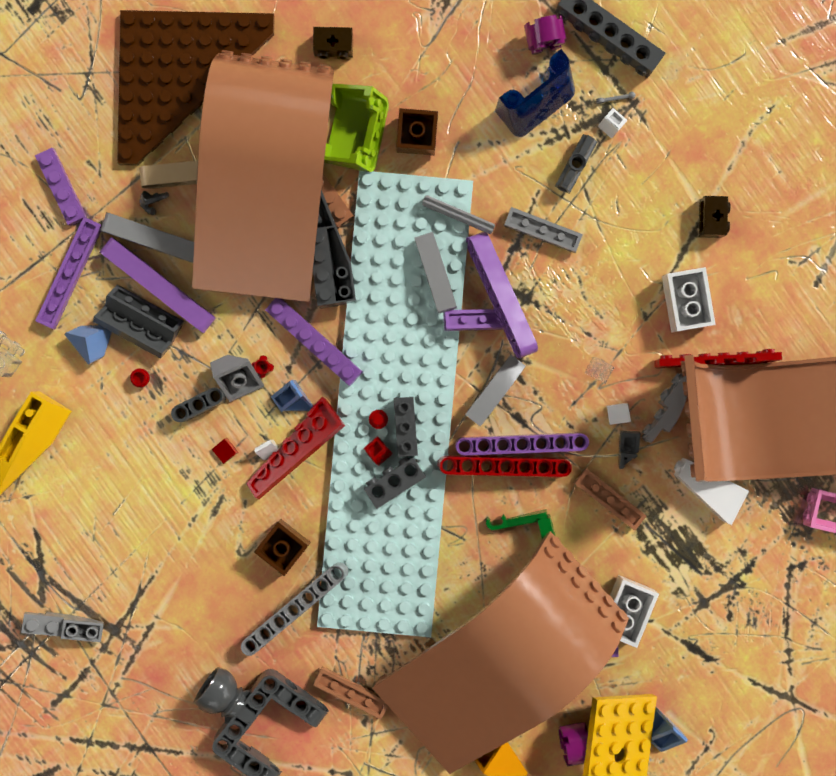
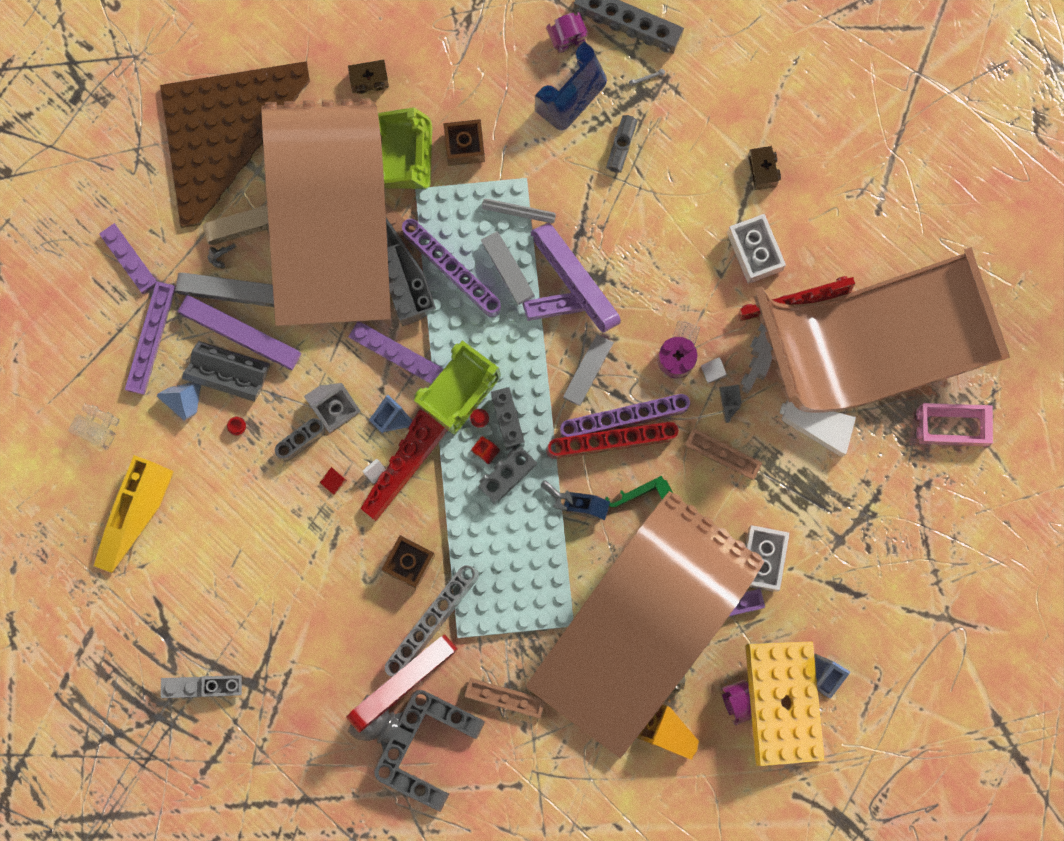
camera: 10 degrees left, 10 degrees down
red plate [252,355,274,378] -> none
light grey plate [504,207,583,253] -> none
white slope [598,108,627,138] -> none
none -> beam [346,634,458,733]
none -> medium lavender beam [402,219,501,317]
none -> lime windscreen [414,340,501,434]
none -> dark grey bar [541,480,573,510]
none -> dark blue slope [564,492,610,520]
none -> magenta brick [657,337,698,379]

